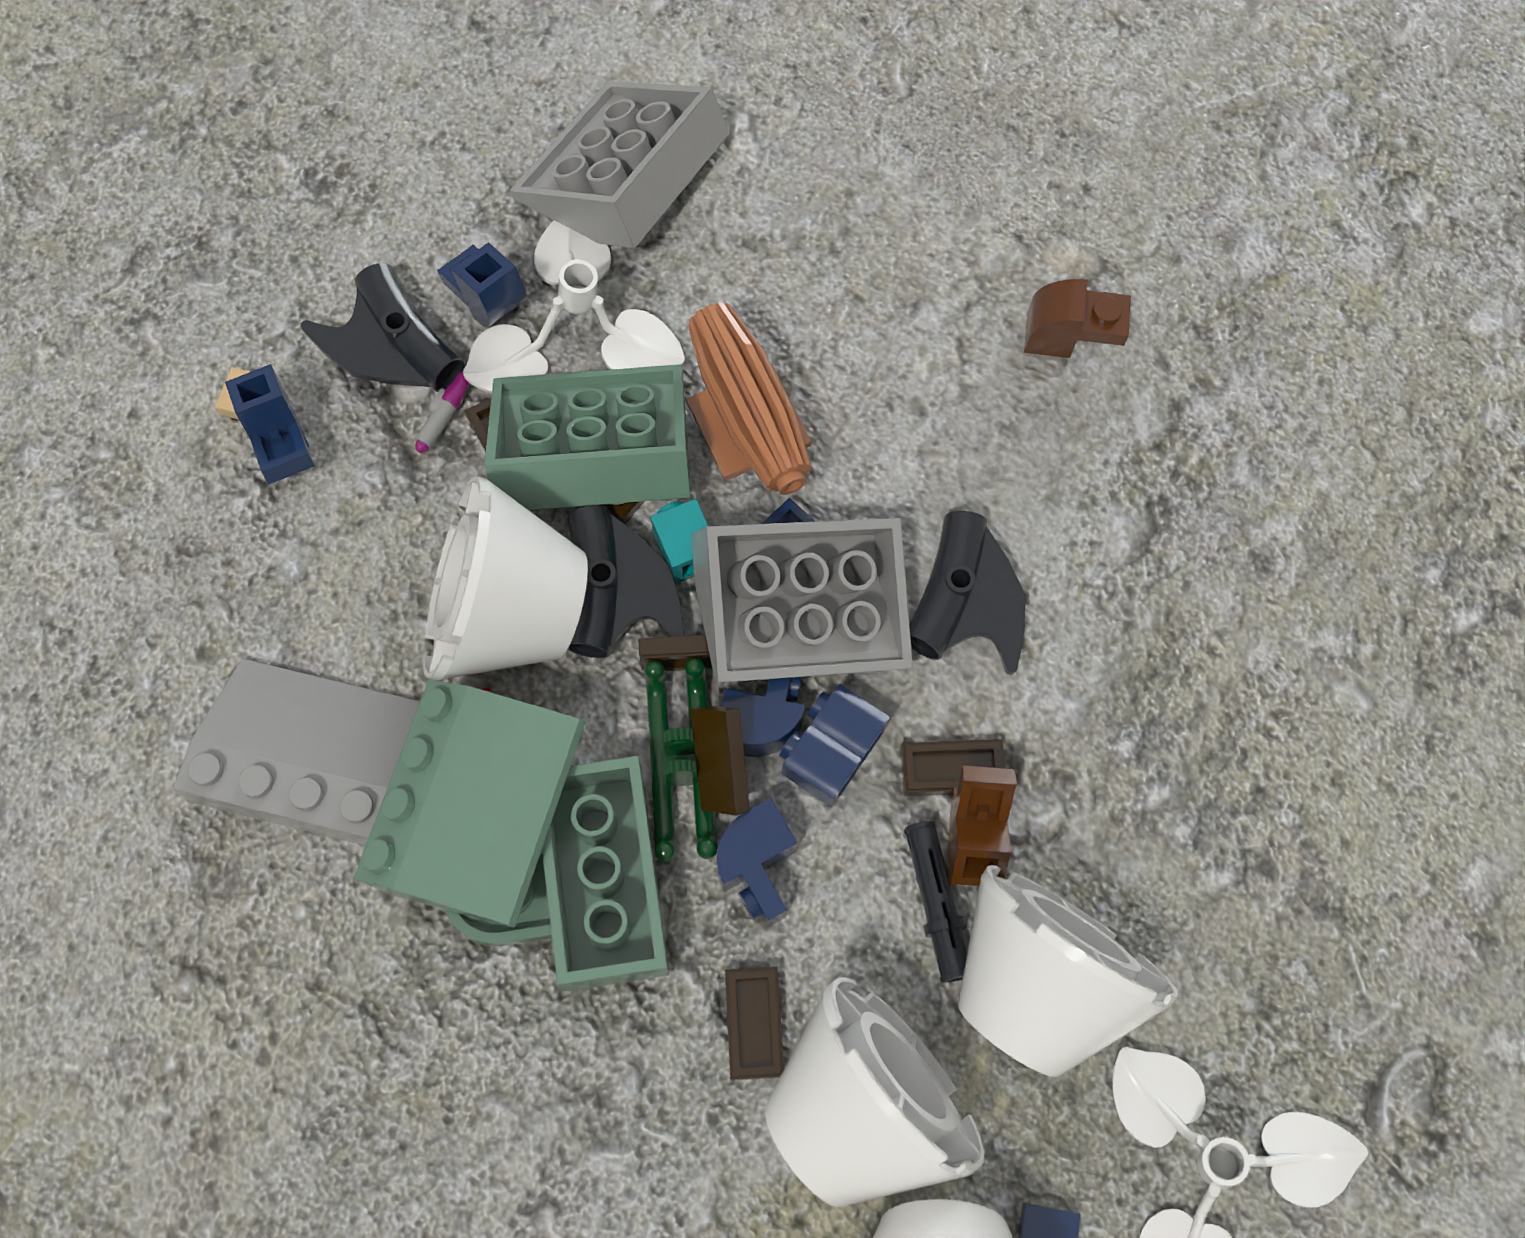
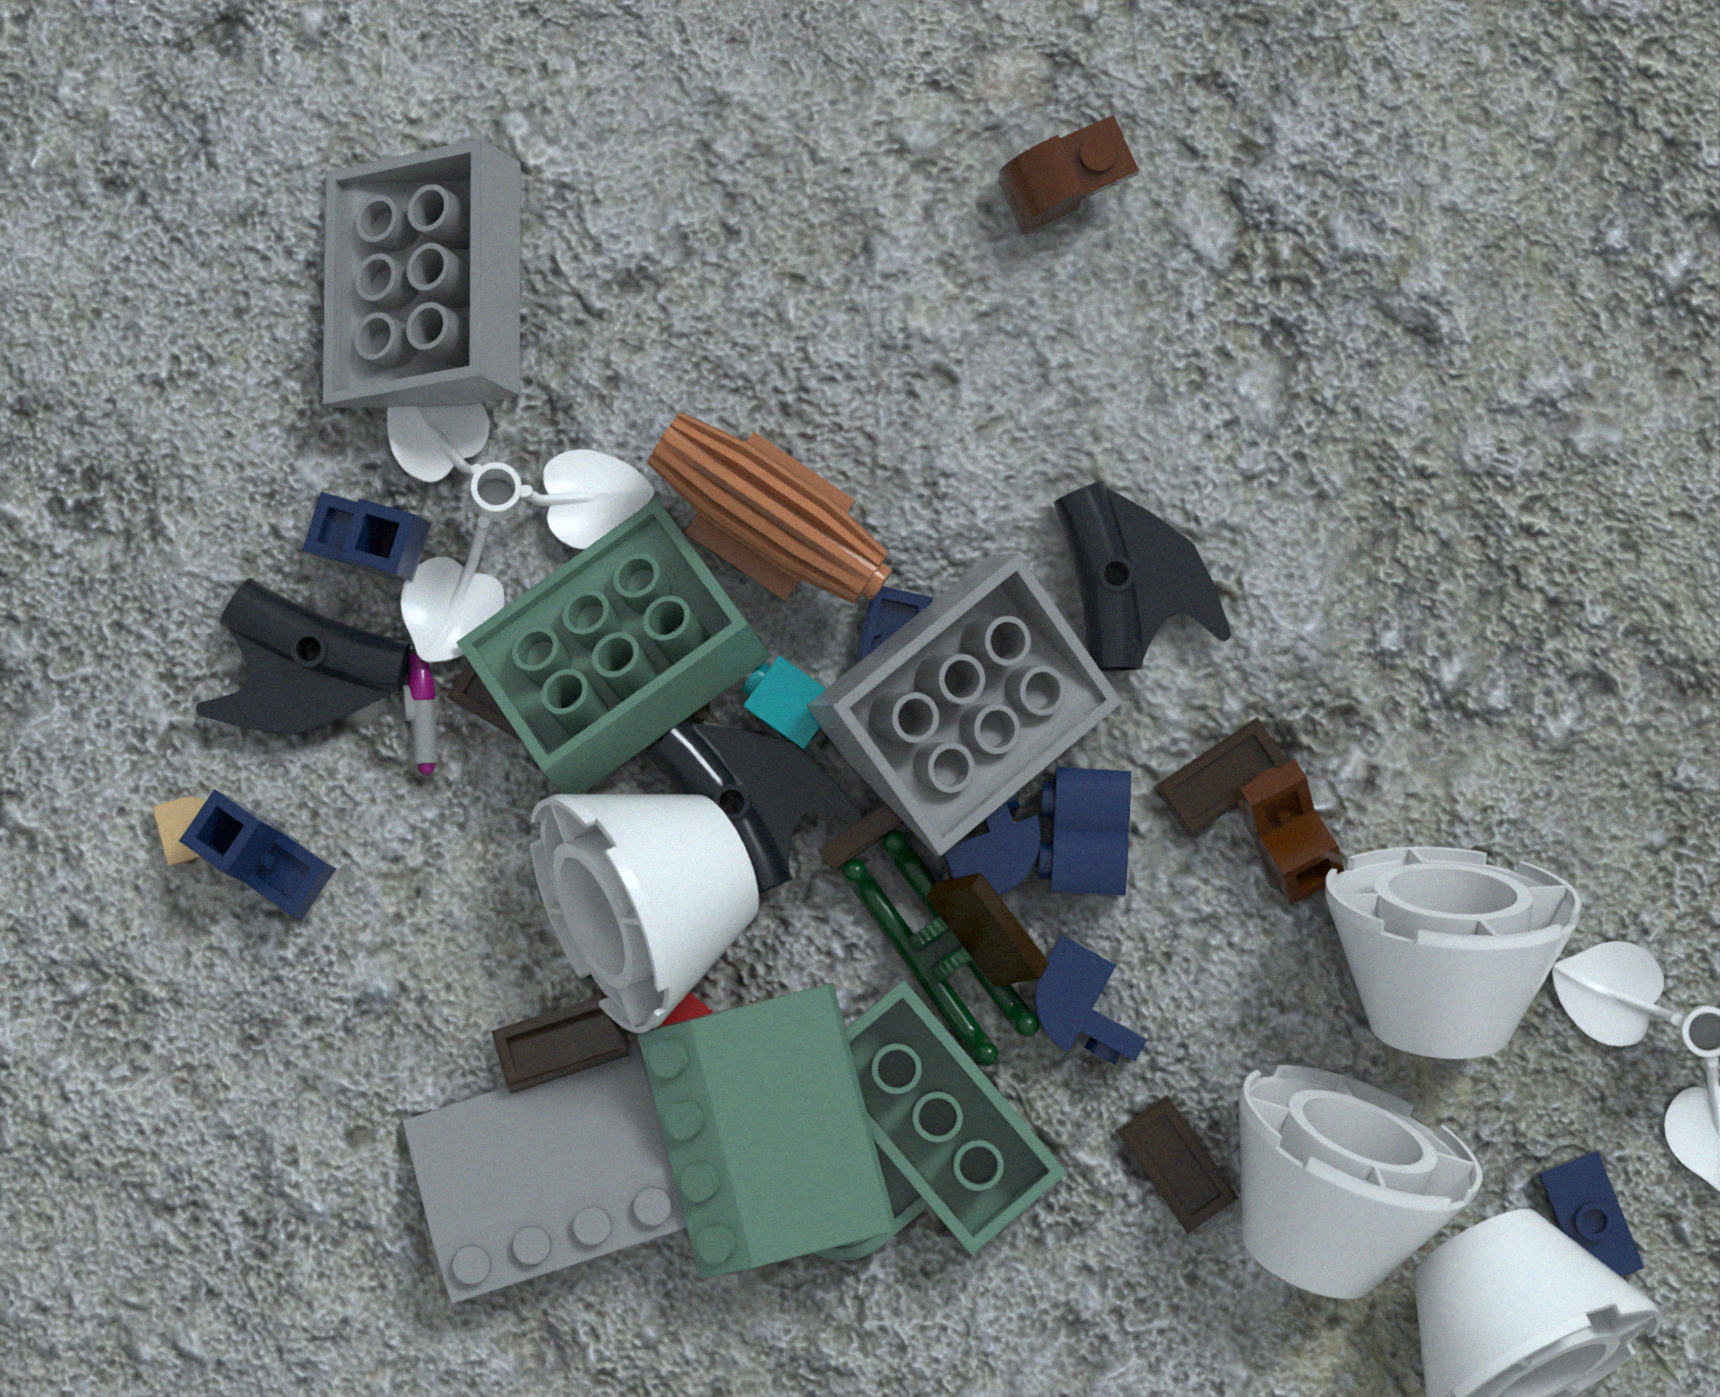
camera: 30 degrees left, 15 degrees up
black pin [903,821,967,984] -> none
none -> dark brown tile [491,995,629,1094]

